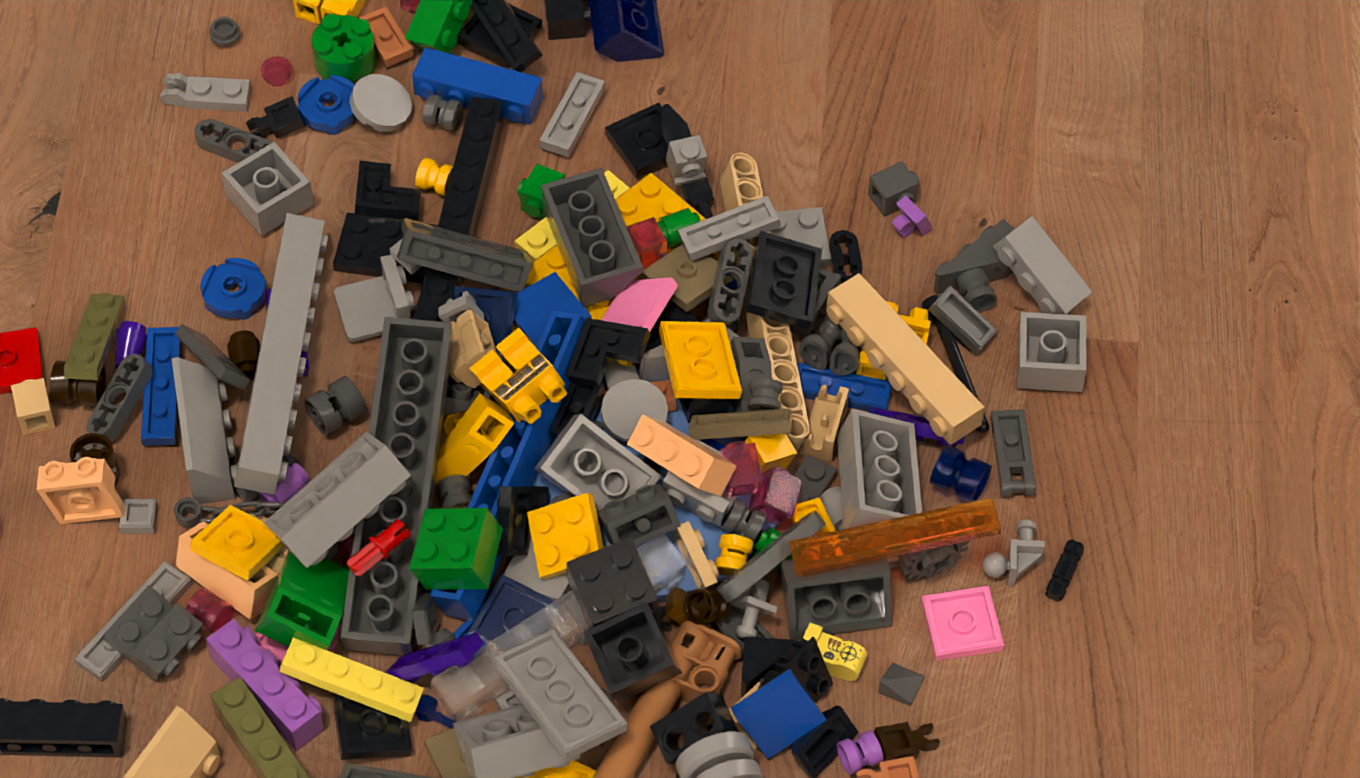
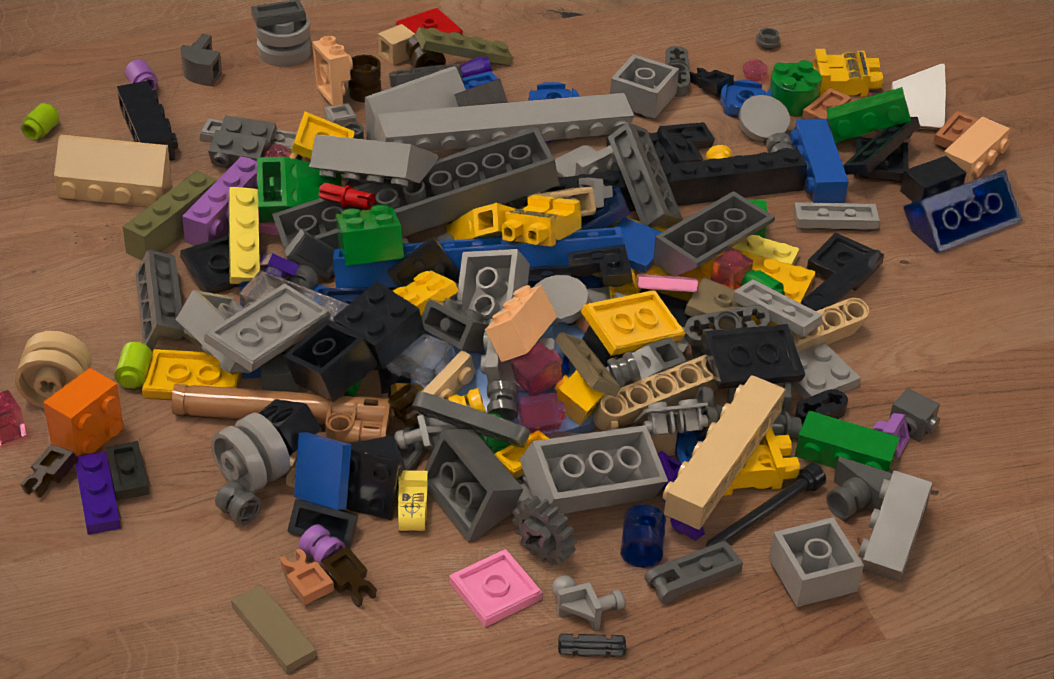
camera: 65 degrees right, 15 degrees down
light grey hinge [160,73,251,112] -> none
light grey brick [666,135,707,187] -> none
clear orange plate [789,497,1001,577] -> none
dark grey slope [879,663,924,706] -> none
dark grey tile [928,286,997,354] -> none
none -> light grey hinge [634,399,708,436]
none -> green brick [795,411,900,472]

